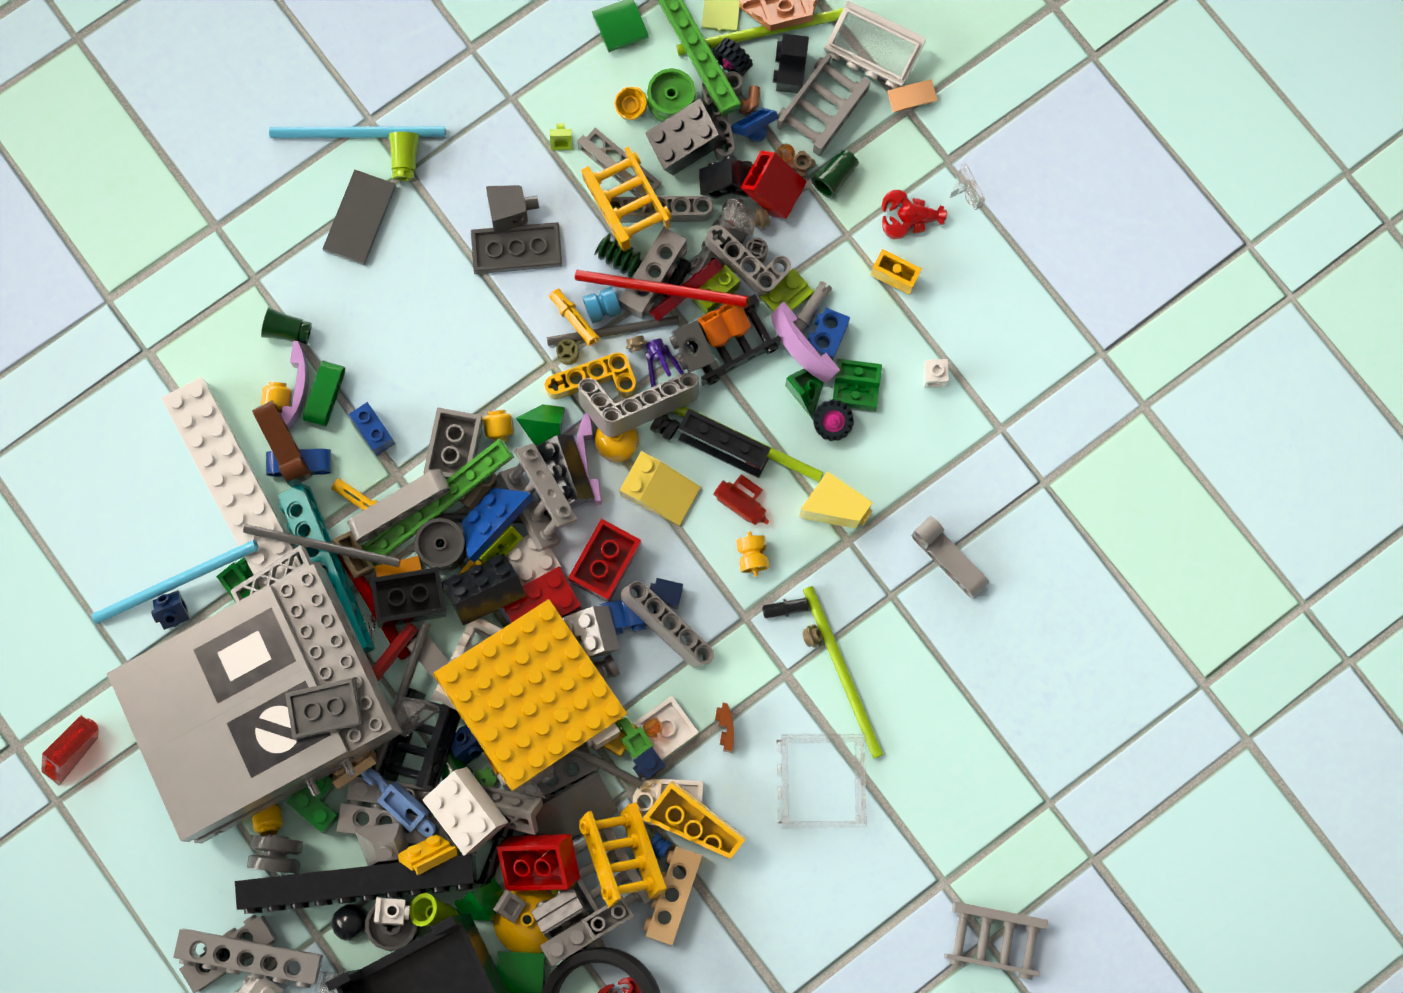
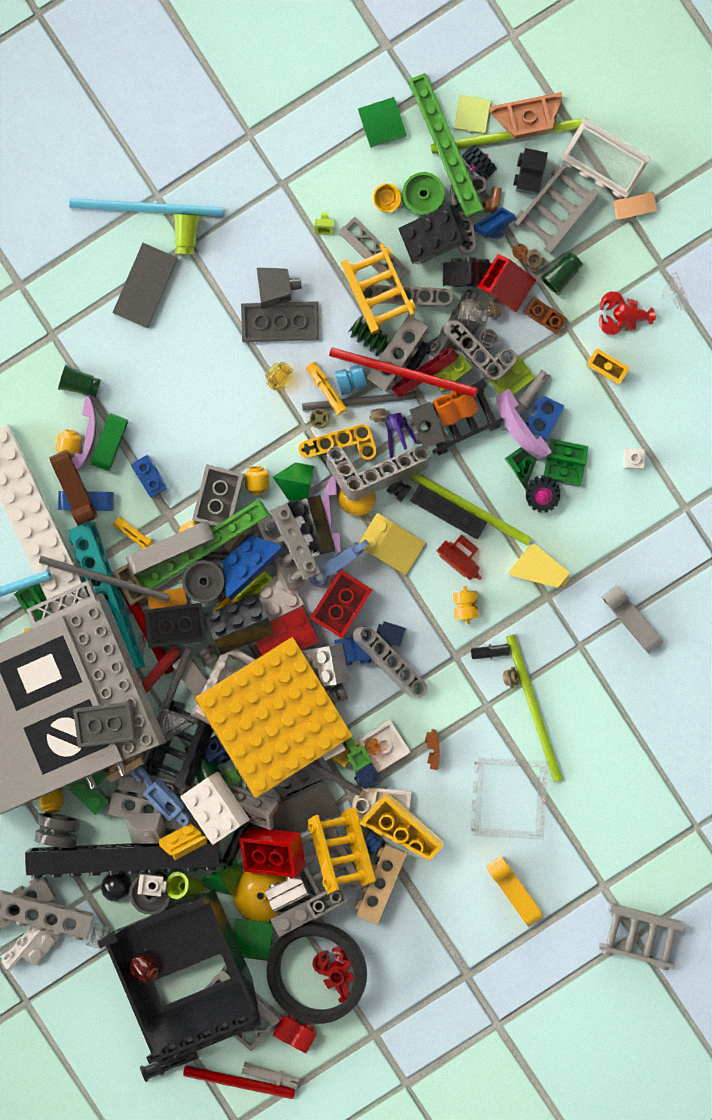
camera: 10 degrees right, 10 degrees up
light grey tile [493,890,526,923] -> none
none -> flat silver wheel [196,644,220,667]
none -> clear yellow head [265,361,293,390]
none -> medium blue piece [309,539,369,587]
none -> yellow beam [486,856,544,927]
none -> dark orange slope [523,297,567,335]

